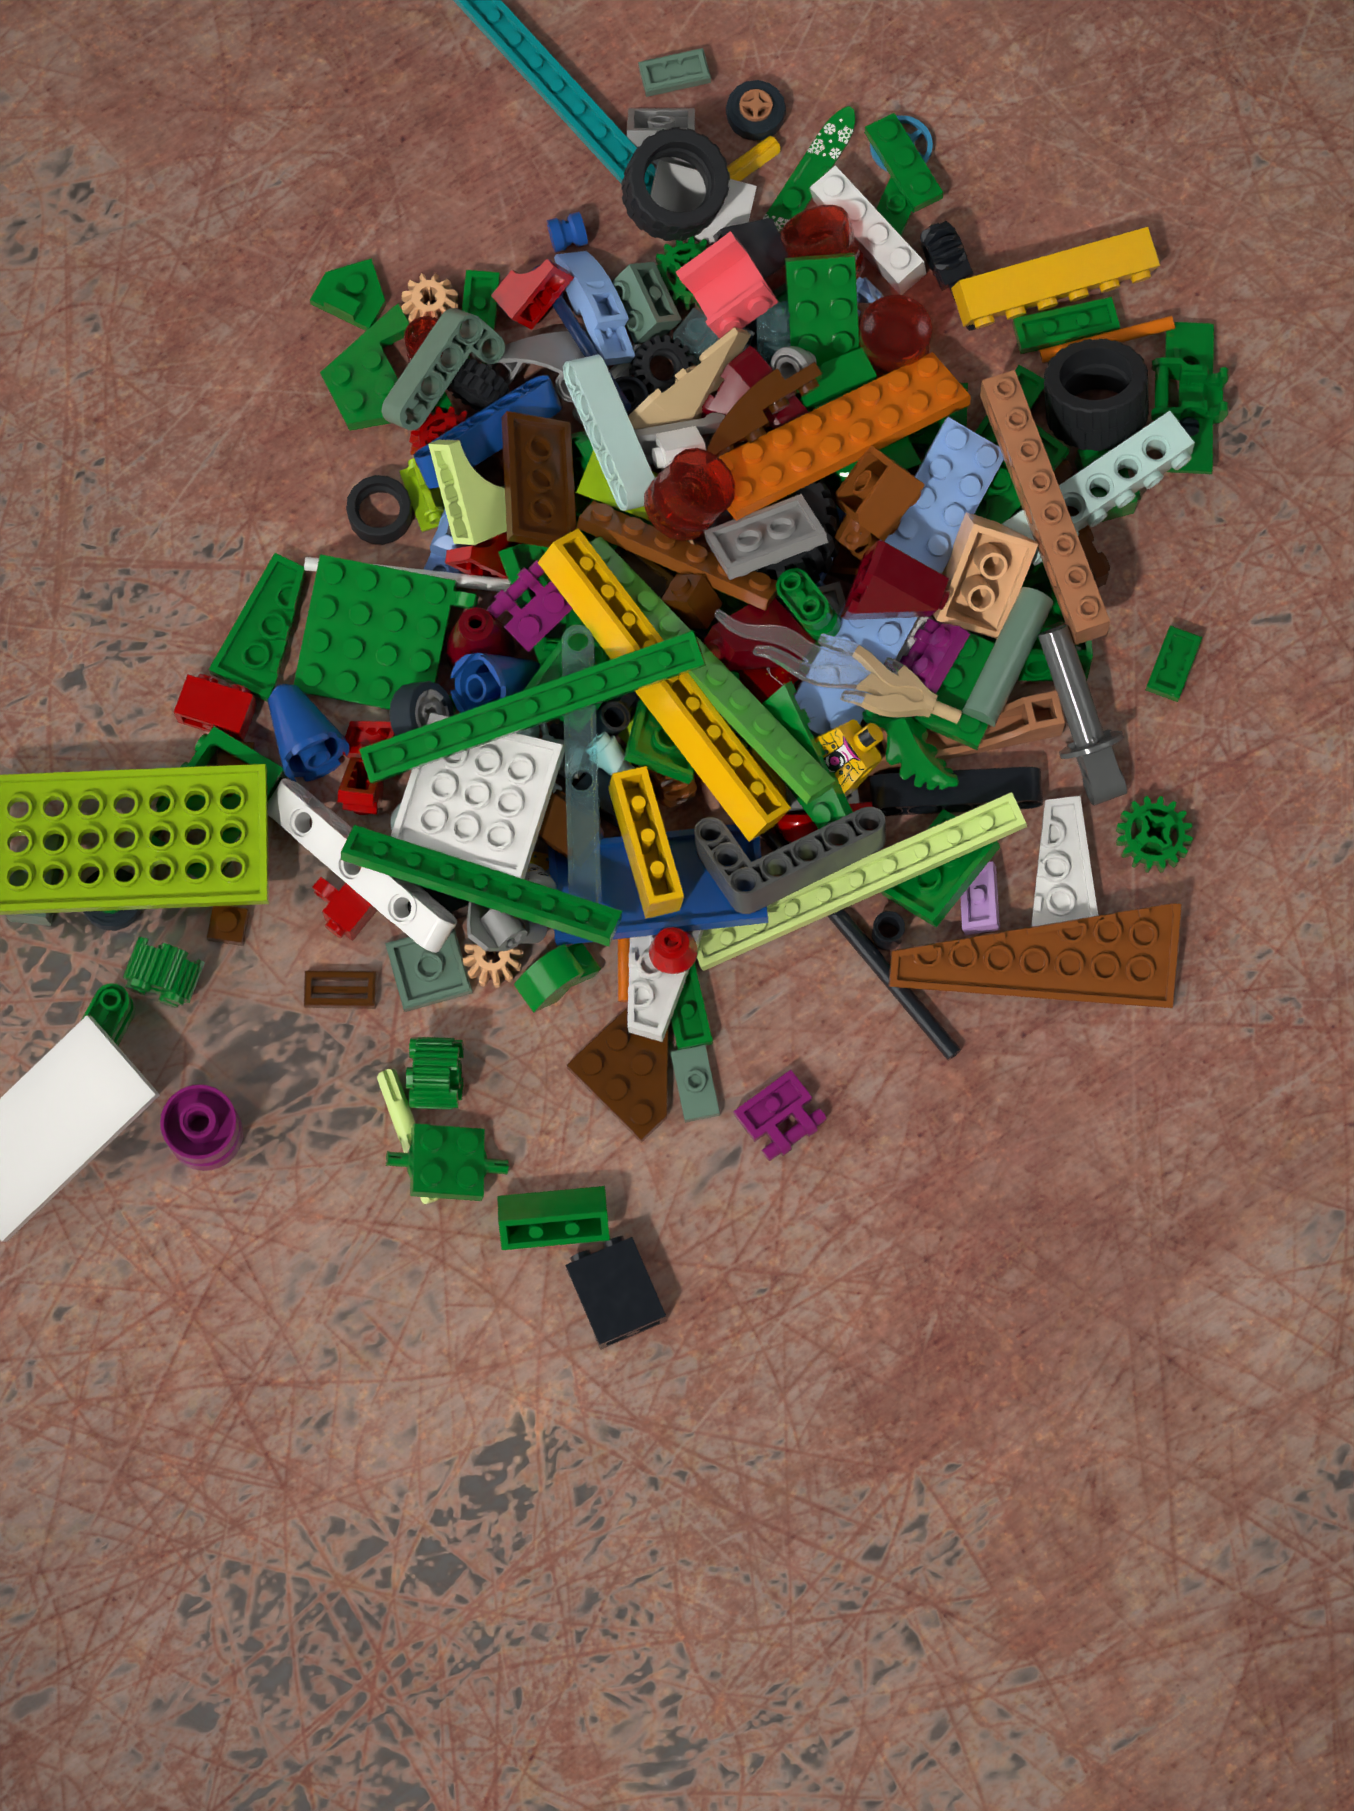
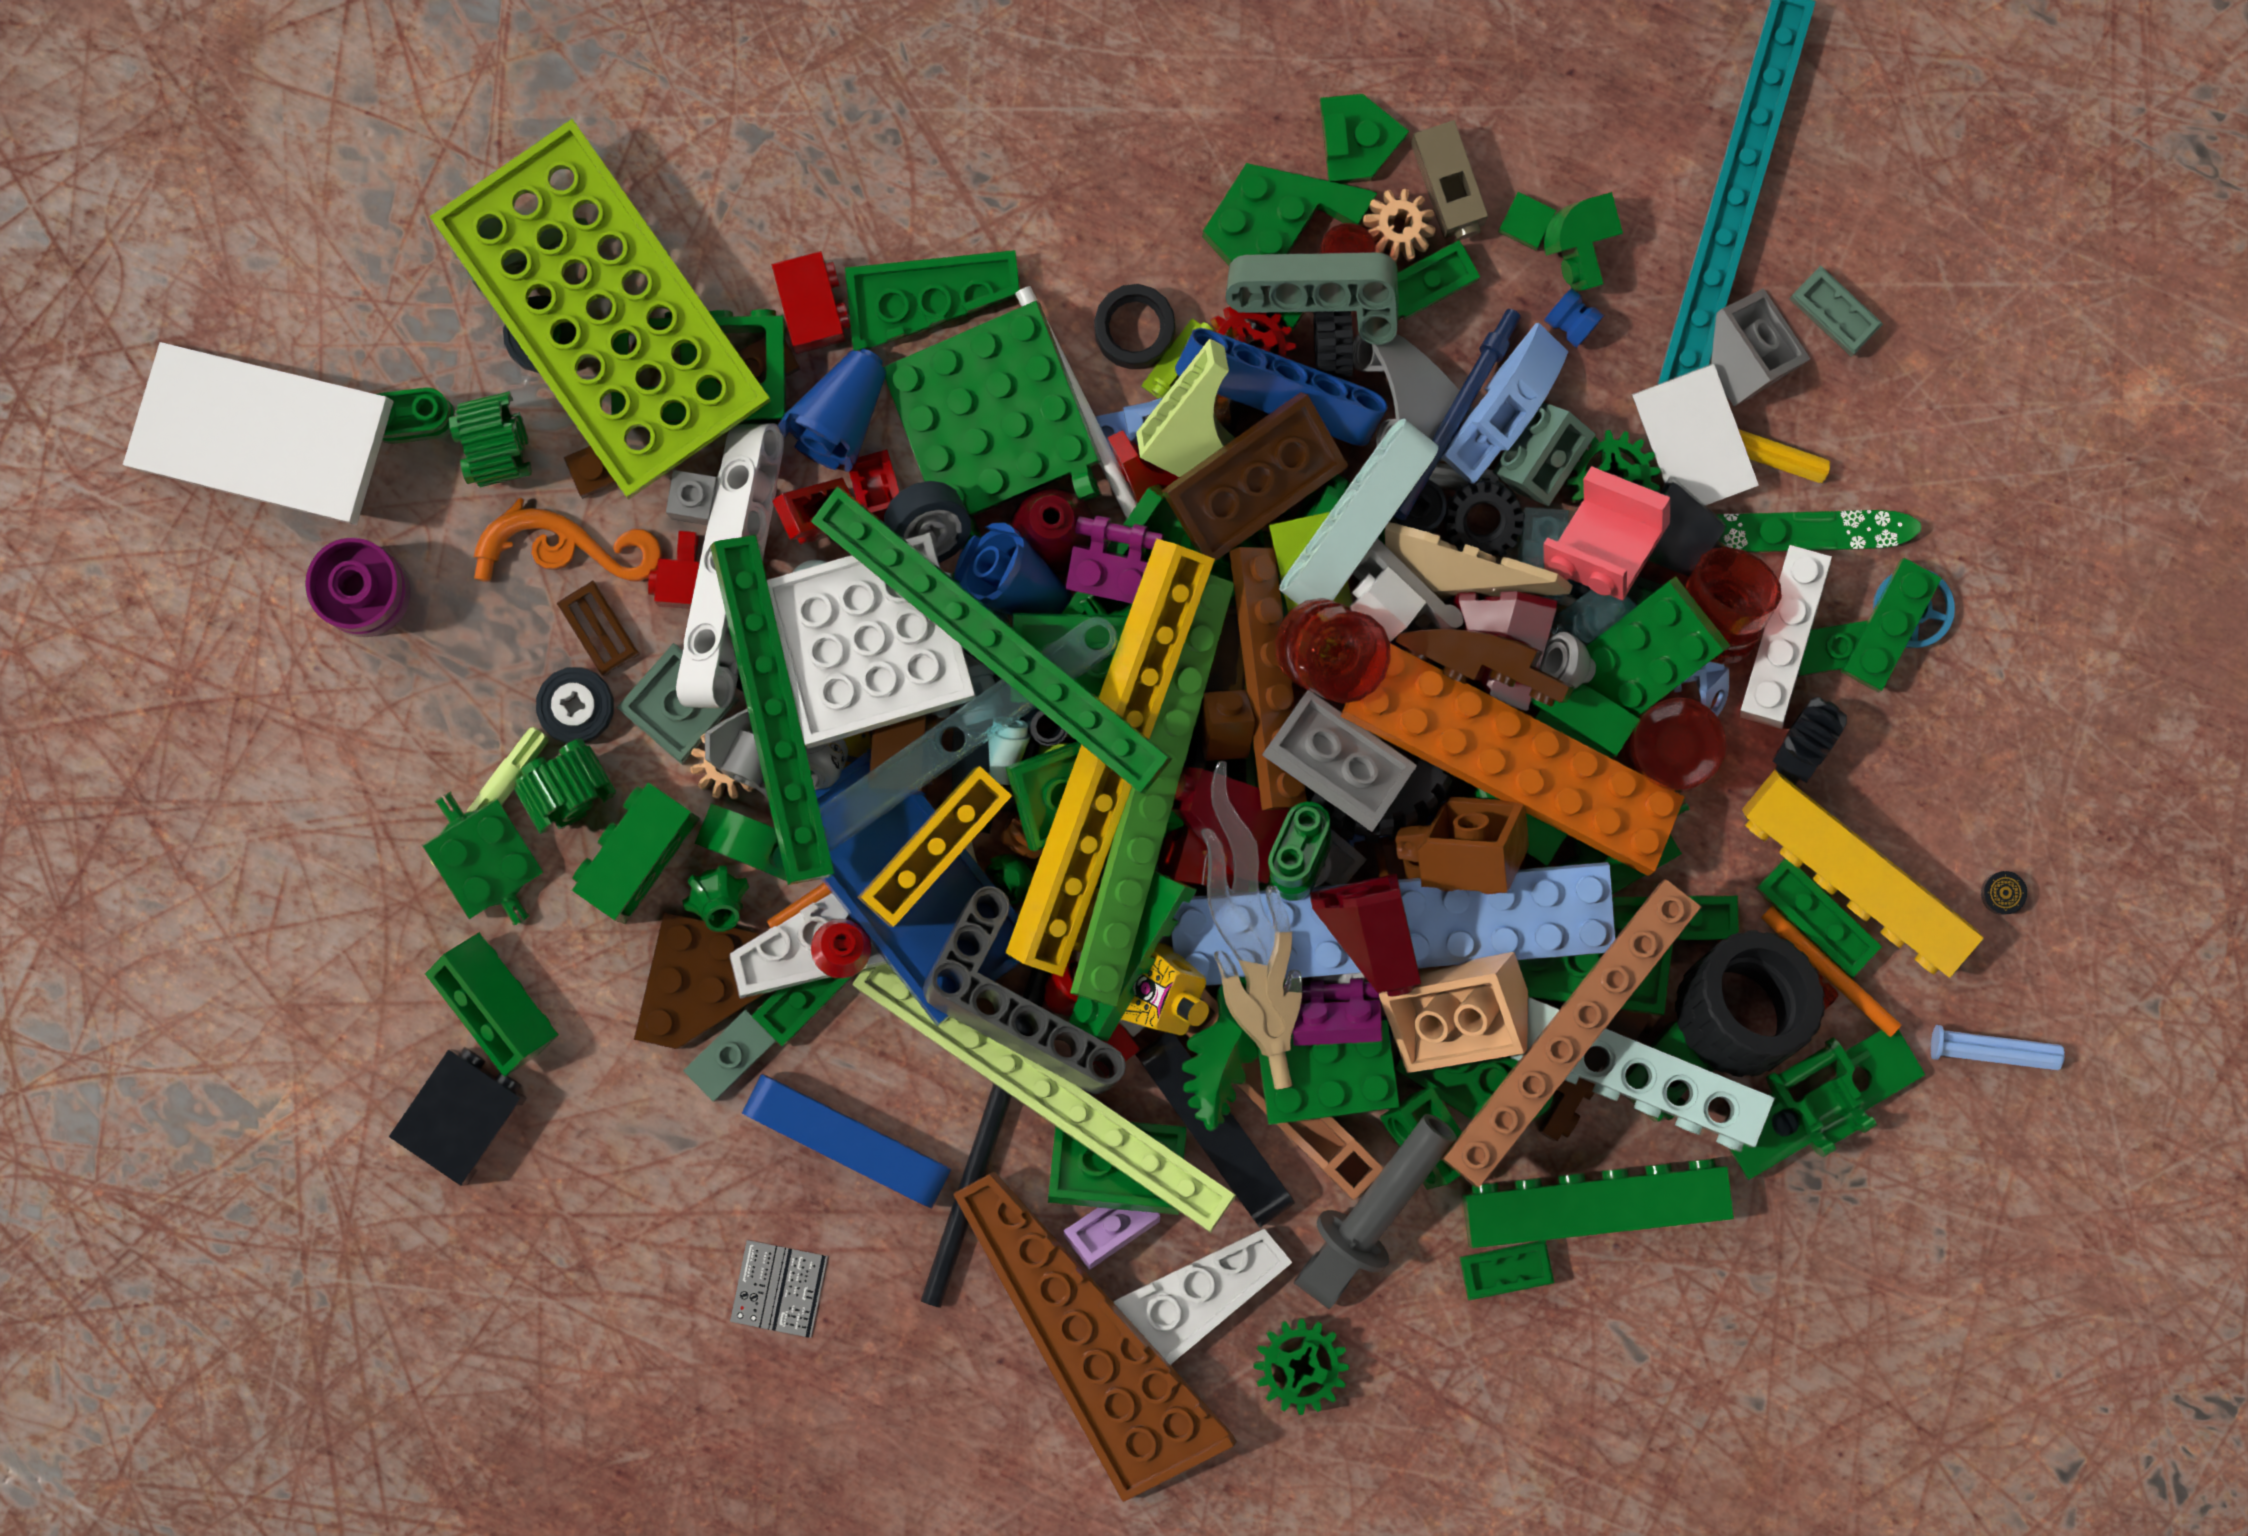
camera: 55 degrees right, 10 degrees up
red arch [491,259,574,330] -> none
black tyre [621,127,730,241] -> none
black wheel [726,80,786,141] -> none
magenta plate [733,1070,827,1161] -> none
black beam [872,911,905,951] -> none
sand green brick [962,587,1053,727] -> none
none -> orange plant [473,498,662,582]
none -> black wheel [536,667,614,744]
none -> green brick [571,782,700,924]
none -> light grey brick [666,470,717,525]
none -> green rock [682,865,750,932]
none -> light grey sticker [730,1240,828,1338]
none -> blue beam [742,1074,952,1209]
none -> green plate [986,854,1033,904]
none -> dark tan brick [1411,120,1488,240]
none -> green brick [1462,1158,1734,1248]
none -> green tile [1498,192,1556,251]
none -> green brick [1544,192,1623,292]
none -> light blue axle [1931,1025,2065,1070]
none -> black tile [1981,871,2027,915]

